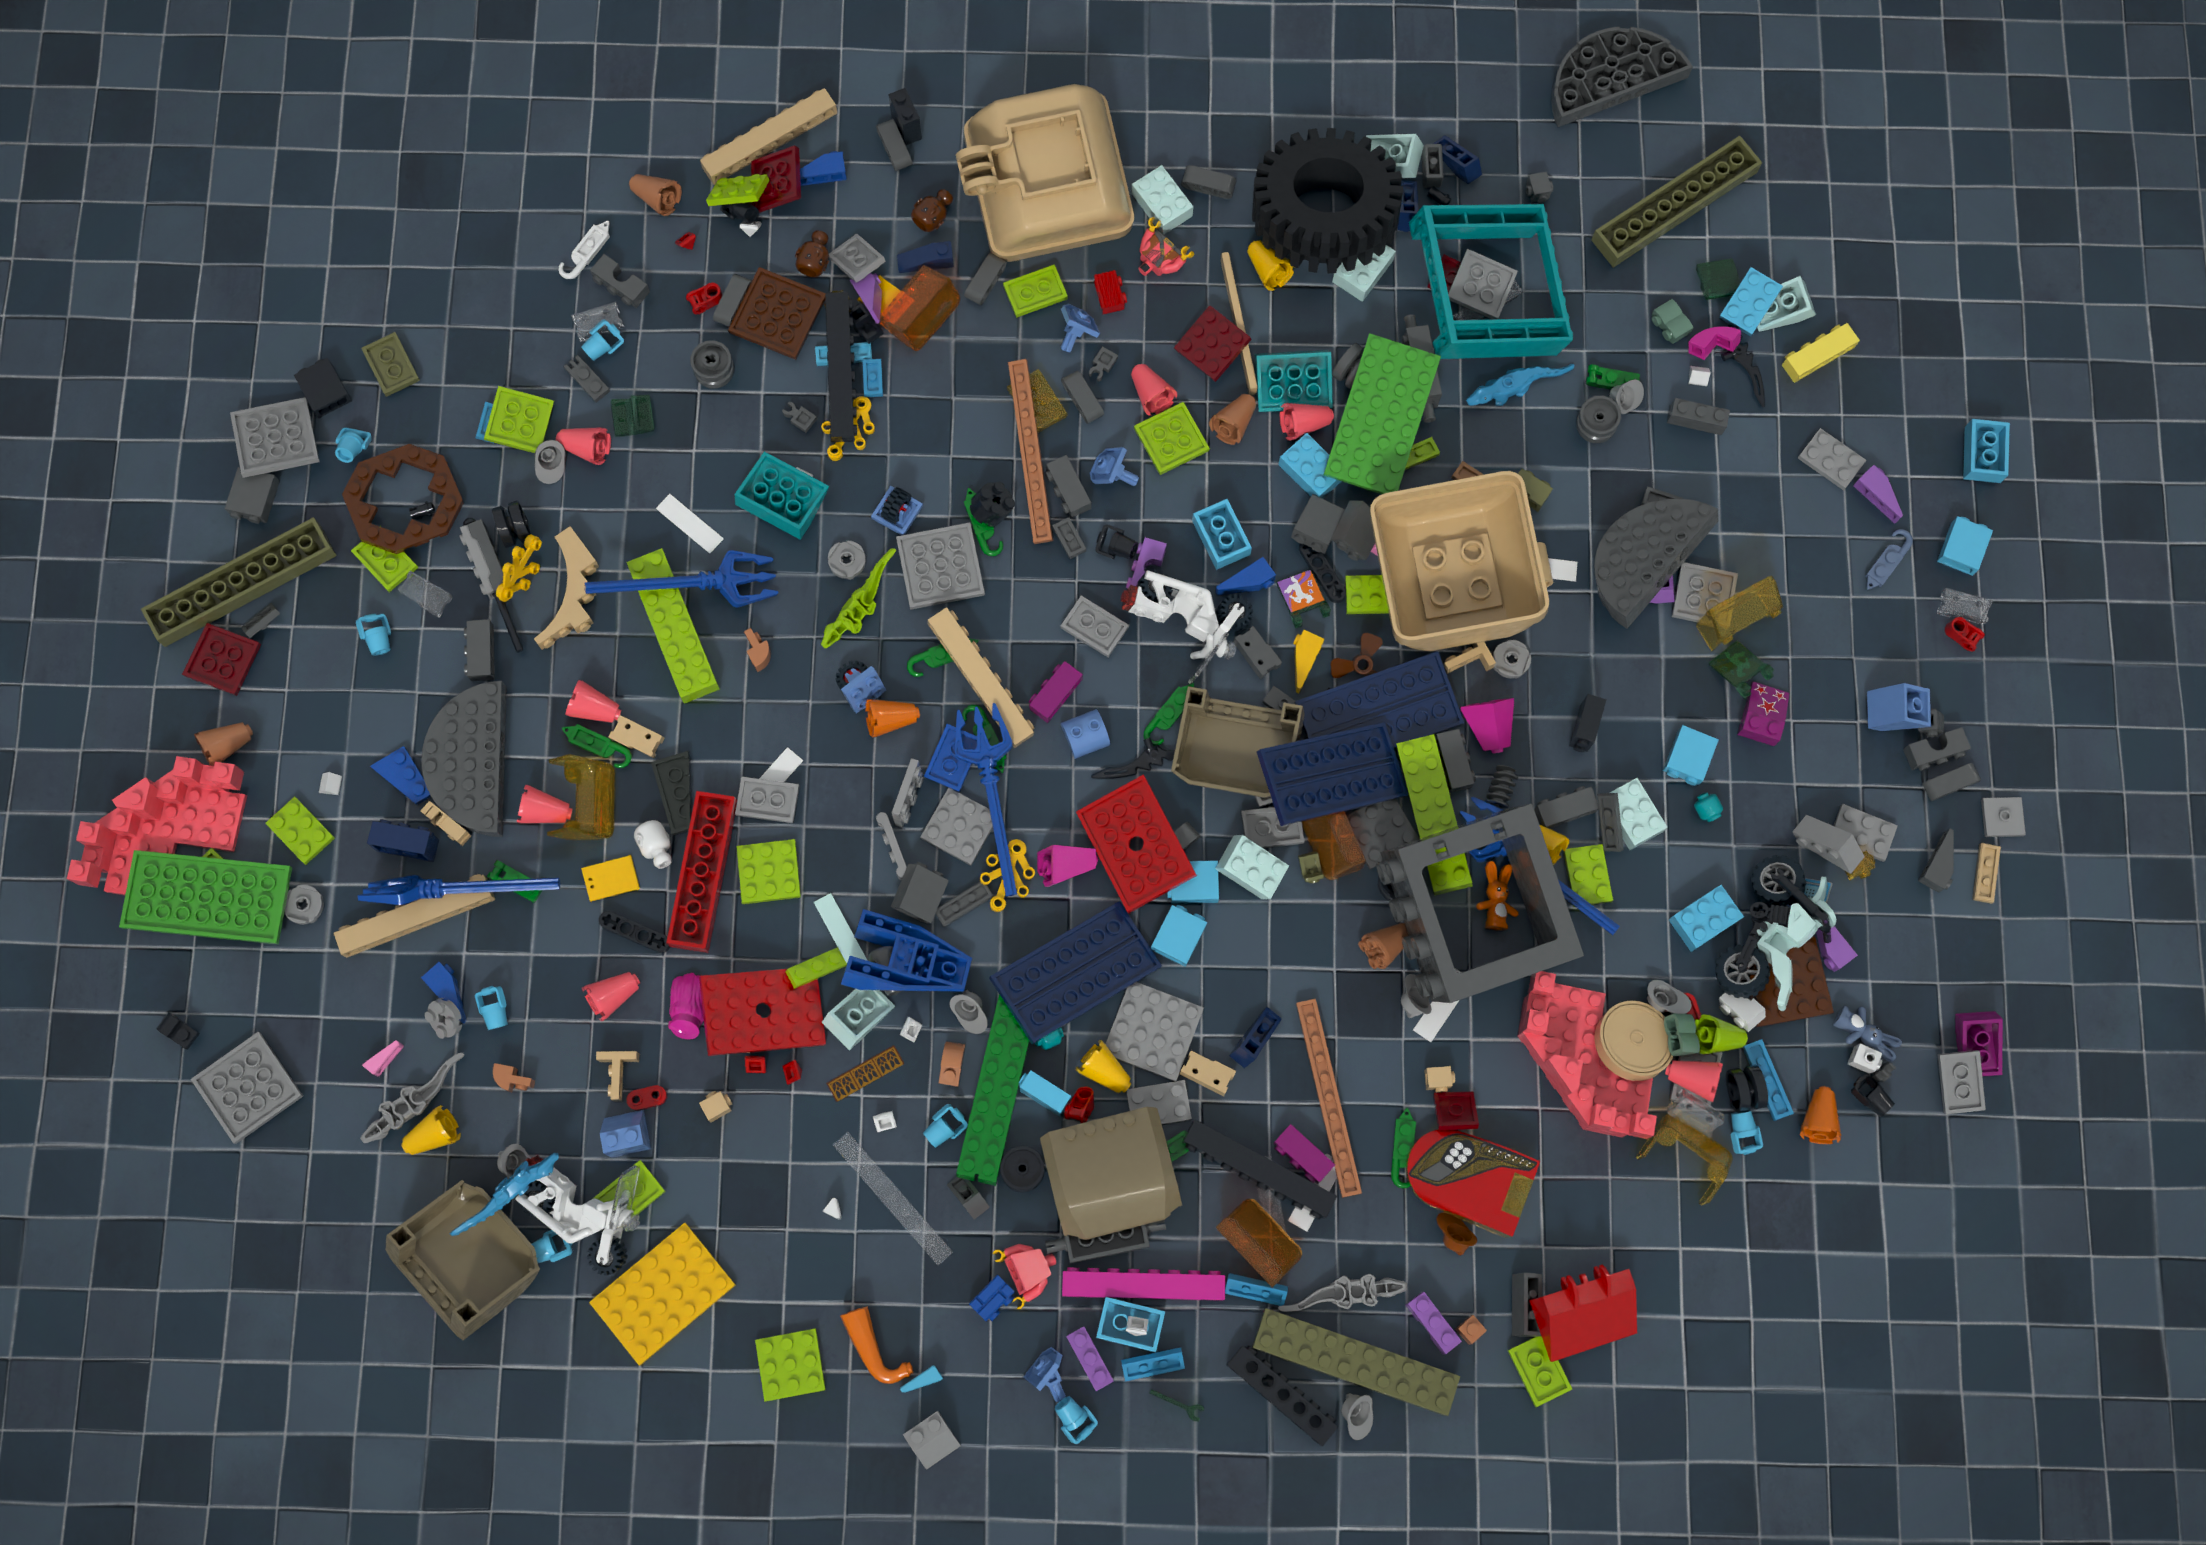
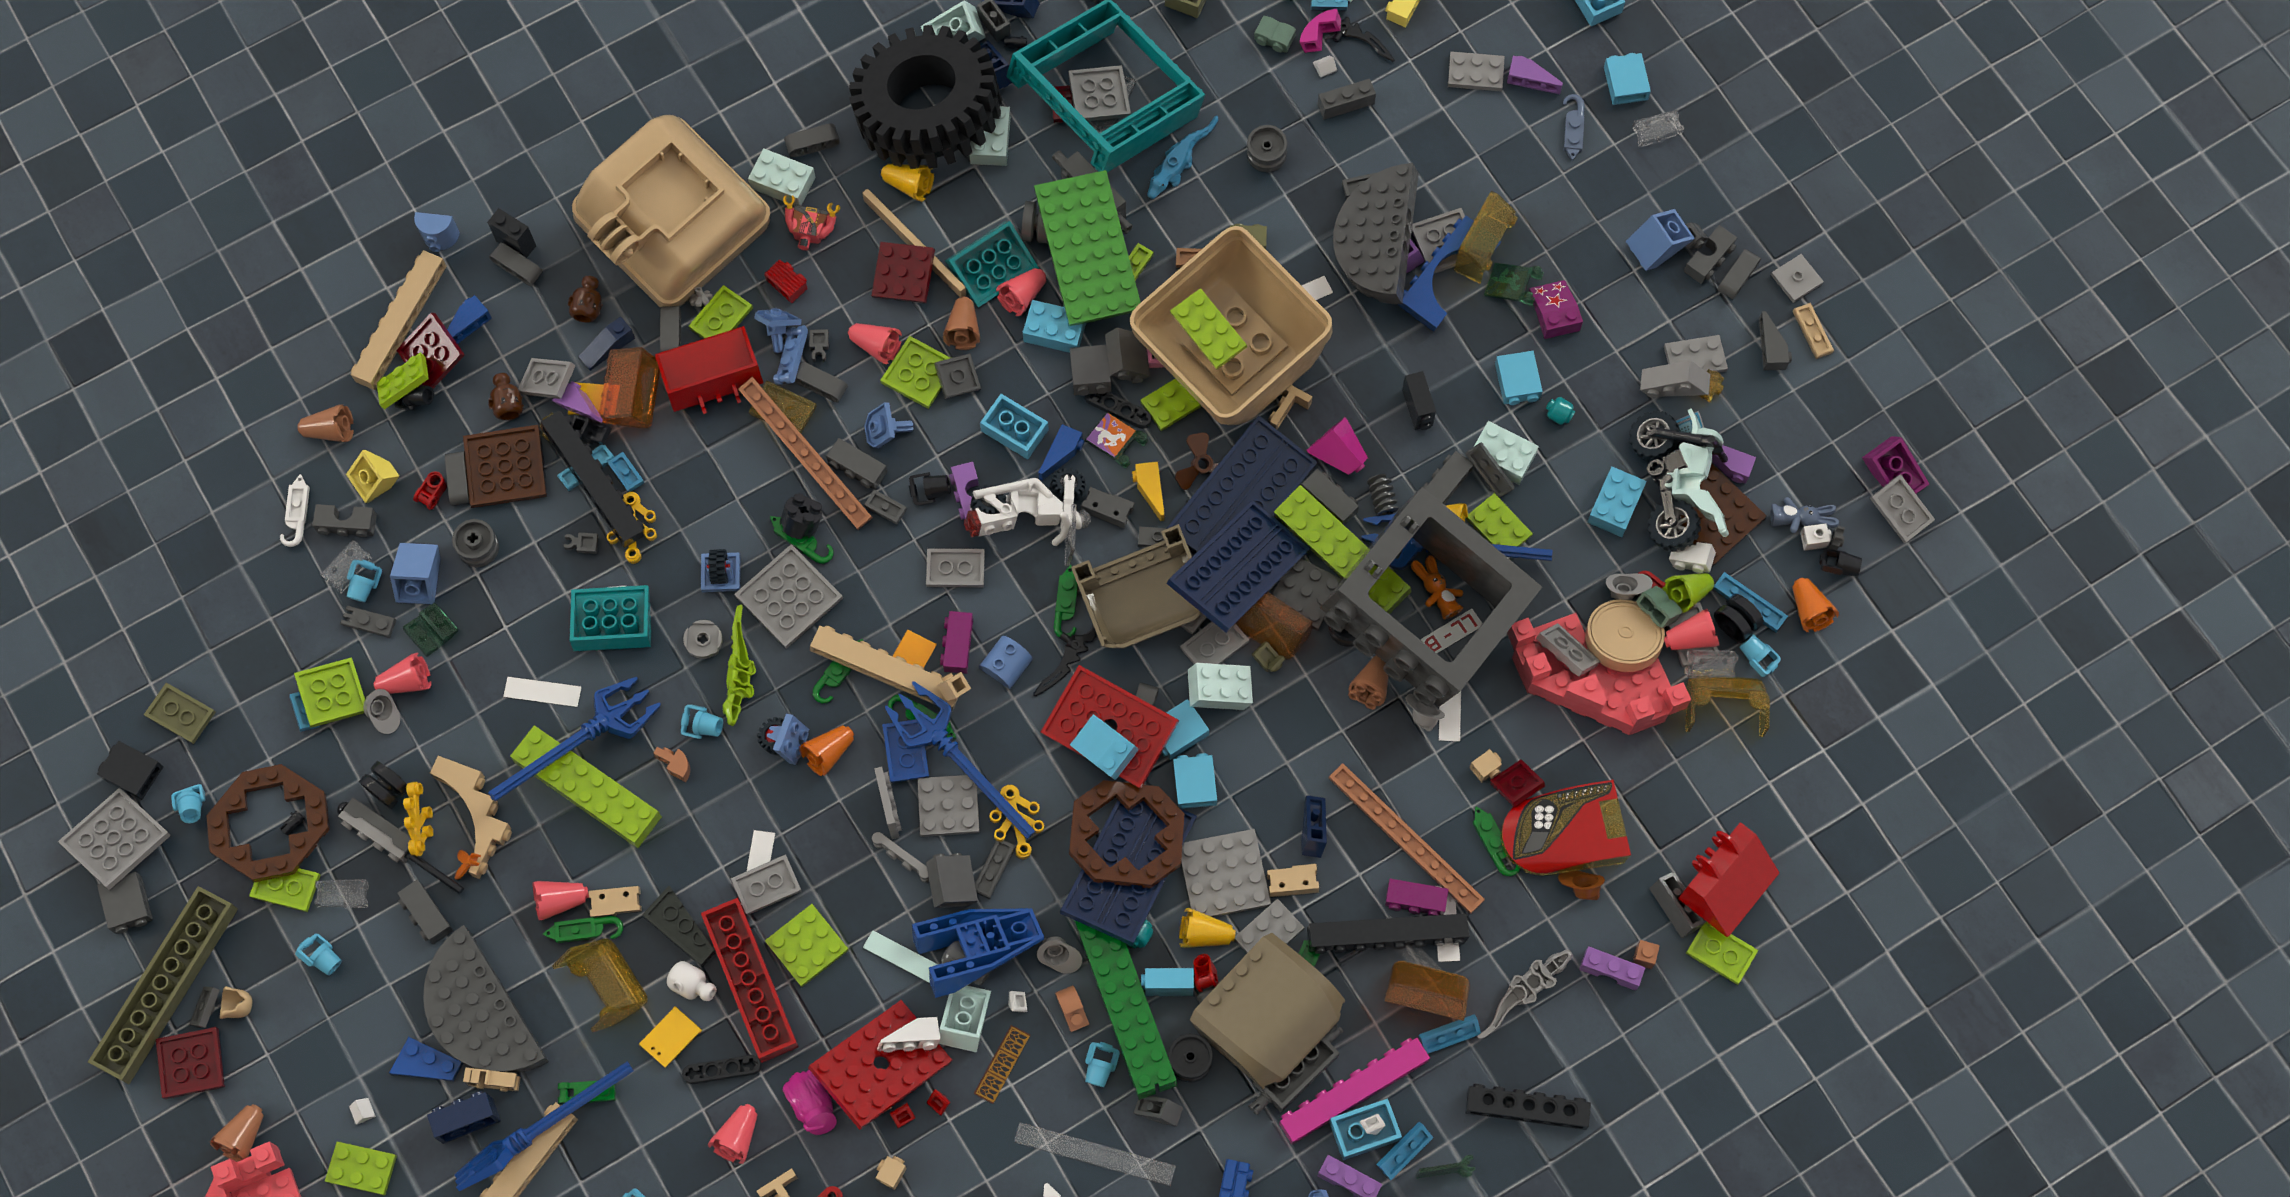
camera: 30 degrees left, 5 degrees down
coral cone [517,785,572,823] -> none
red slope [675,232,696,250] -> none
white slope [740,221,761,237] -> none
lime plate [785,947,847,989] -> none
white slope [873,1111,897,1132] -> none
coral torso [993,1244,1056,1309] -> none
dark pink slope [1037,845,1098,887] -> none
olive brick [1252,1308,1460,1416] -> none
light grey piece [1341,1393,1373,1440] -> none
light grey plate [1492,640,1531,678] -> none
green plate [1586,364,1640,389] -> none
light grey piece [1609,379,1644,414] -> none
red piece [1945,617,1985,652] -> none
none -> tan hair [220,986,252,1019]
none -> light yellow slope [346,450,399,503]
none -> medium blue slope [390,543,441,604]
none -> medium blue brick [414,212,460,252]
none -> orange piece [455,850,481,880]
none -> red piece [654,326,763,414]
none -> medium azure piece [681,704,723,739]
none -> light grey plant [689,287,713,307]
none -> medium blue plate [773,325,808,385]
none -> white slope [877,1017,940,1052]
none -> light orange sticker [892,630,937,668]
none -> dark grey tile [934,353,981,399]
none -> tan brick [937,672,971,702]
none -> reddish brown plate [1069,780,1185,888]
none -> medium azure slope [1070,714,1139,780]
none -> lime plate [1170,288,1247,370]
none -> blue arch [1398,216,1501,332]
none -> white sticker [1420,609,1483,653]
none -> light grey plate [1536,623,1600,676]

